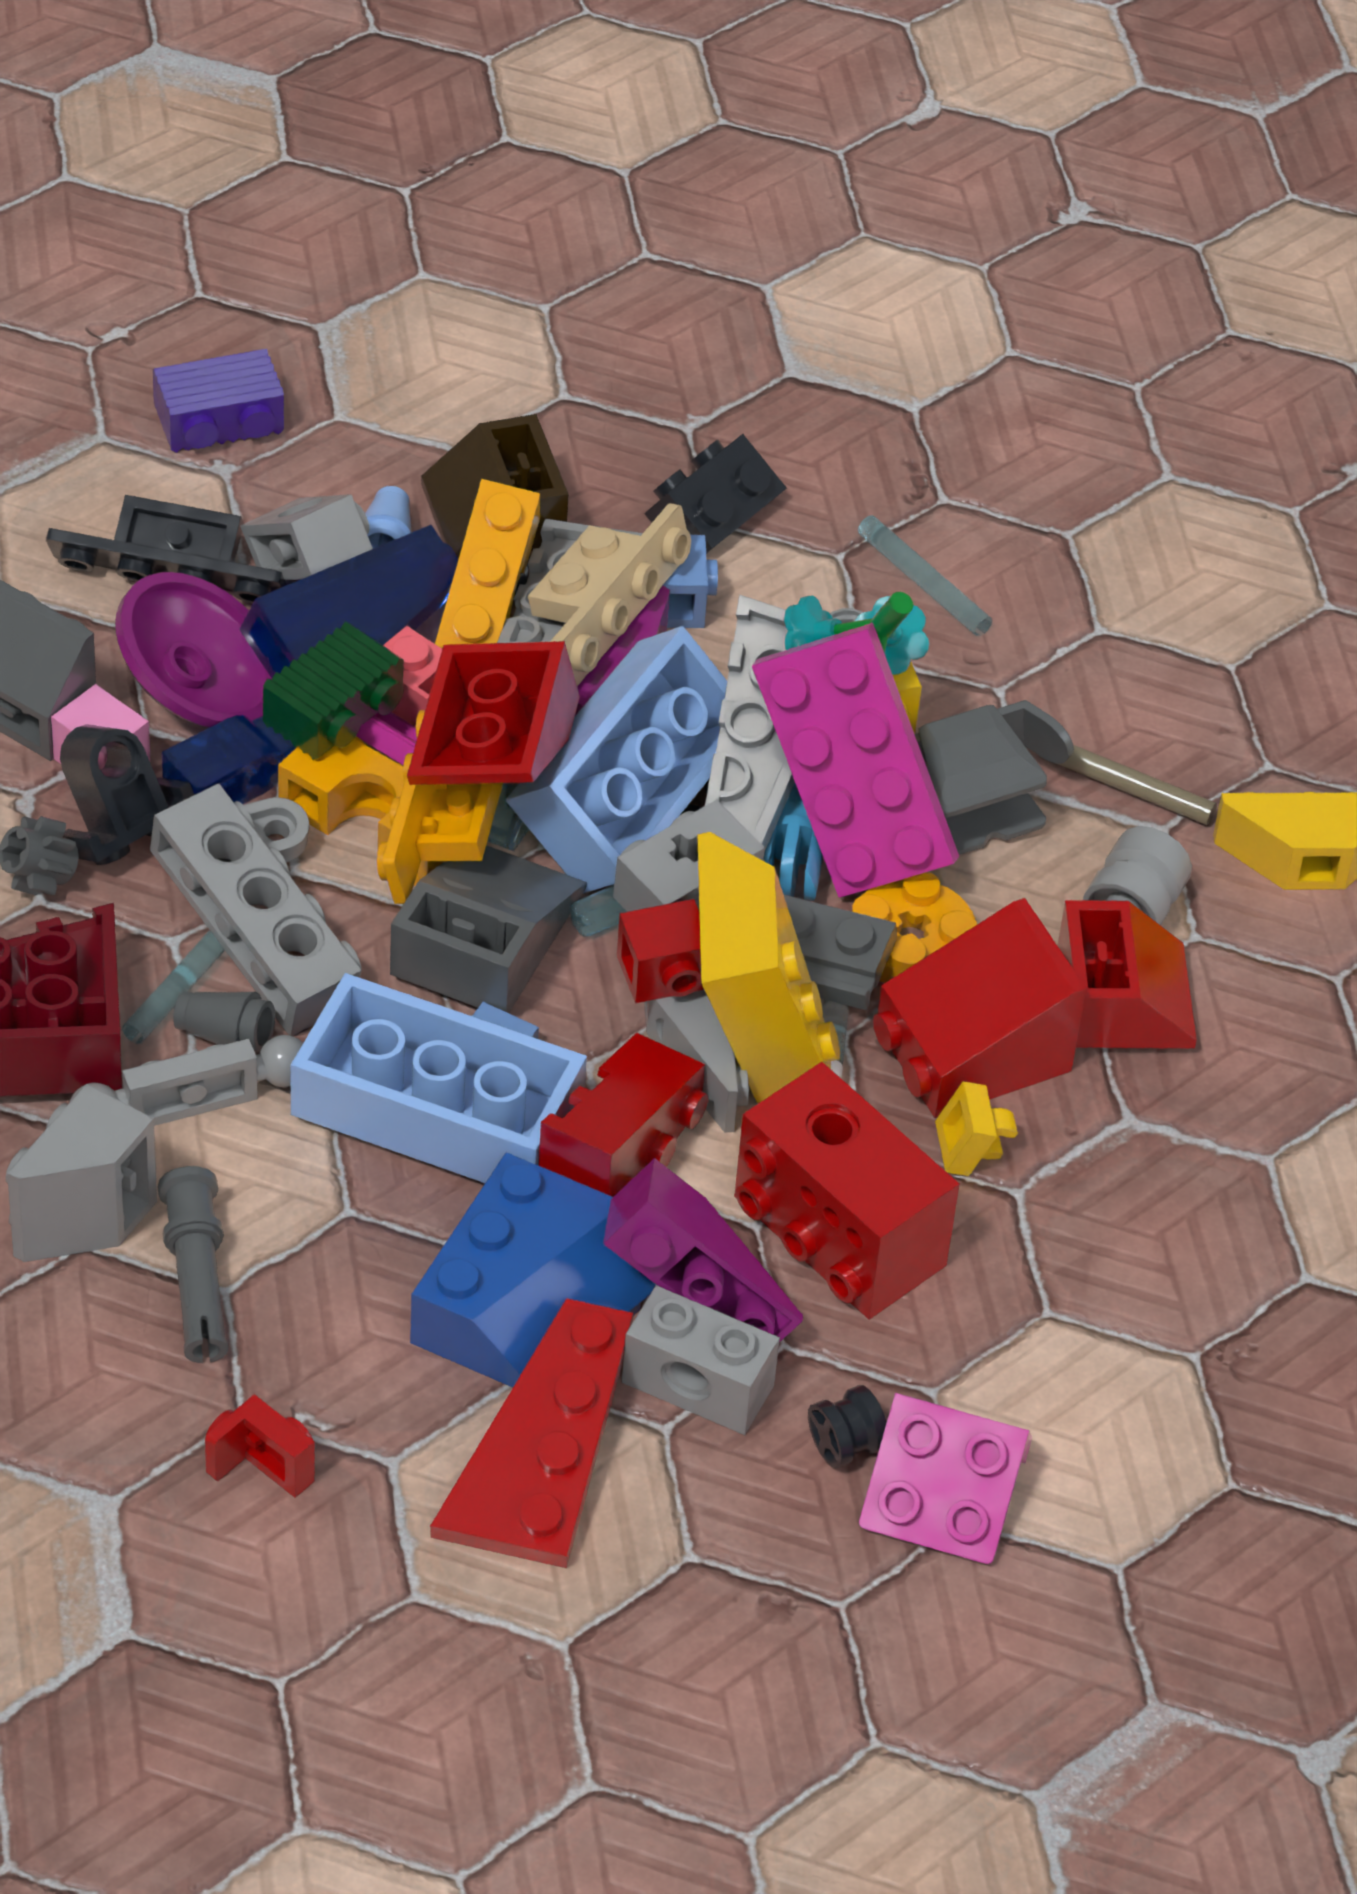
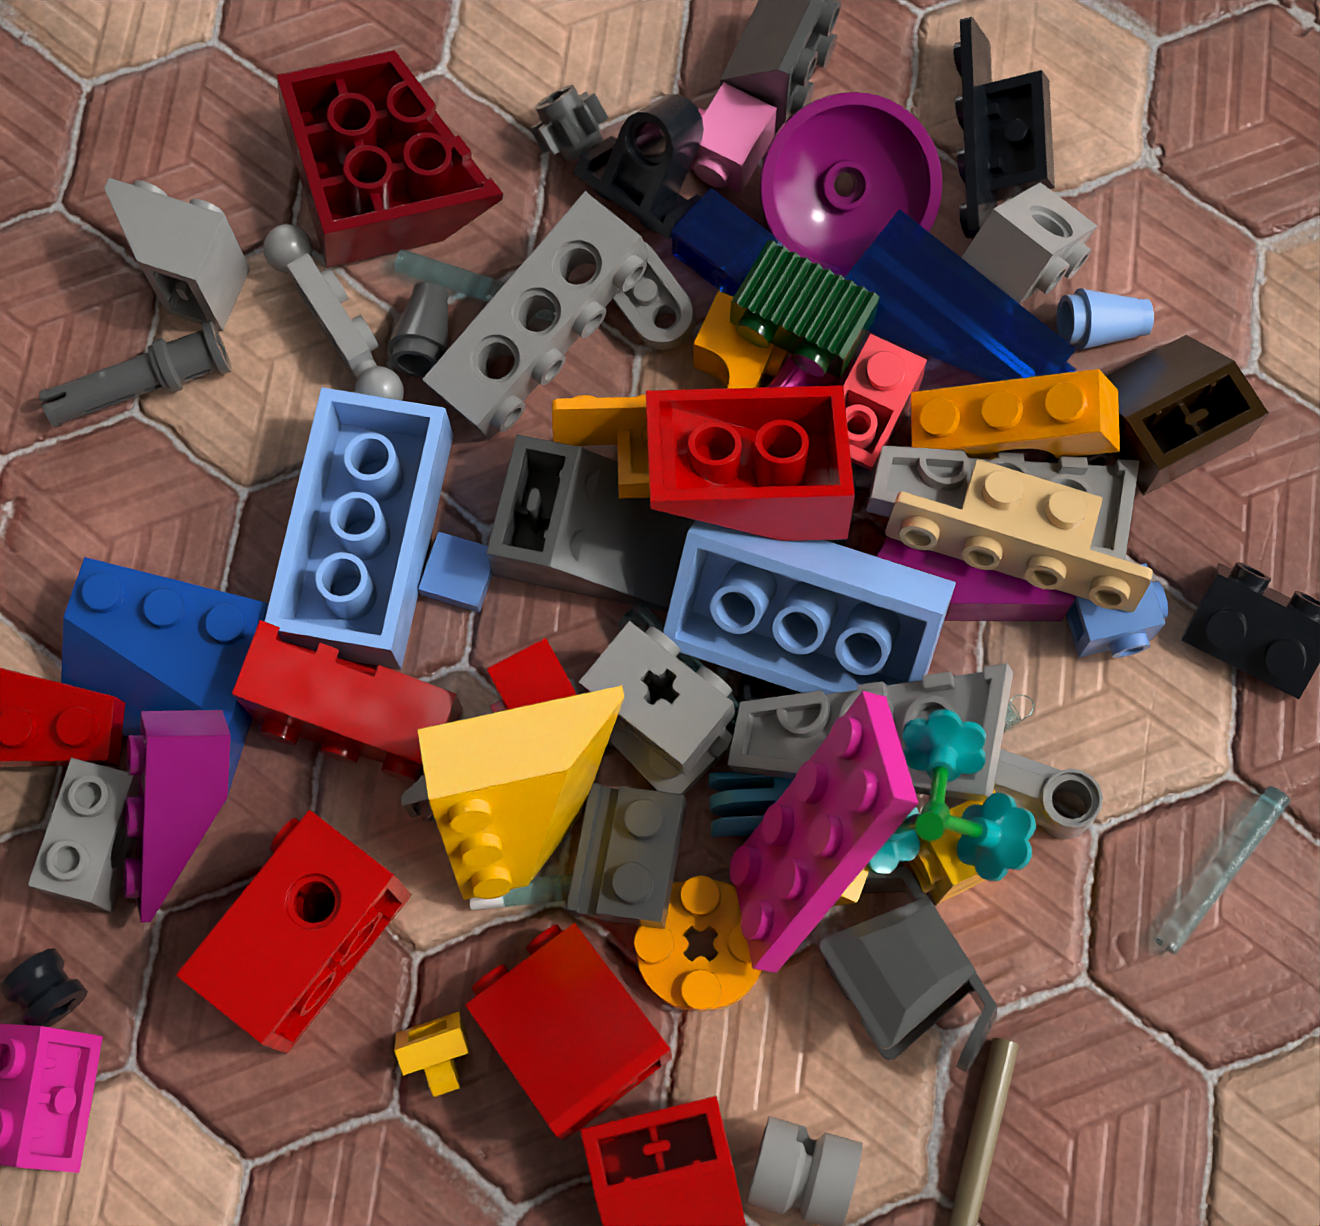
camera: 85 degrees right, 25 degrees up
dark purple brick [153,349,284,453] -> none

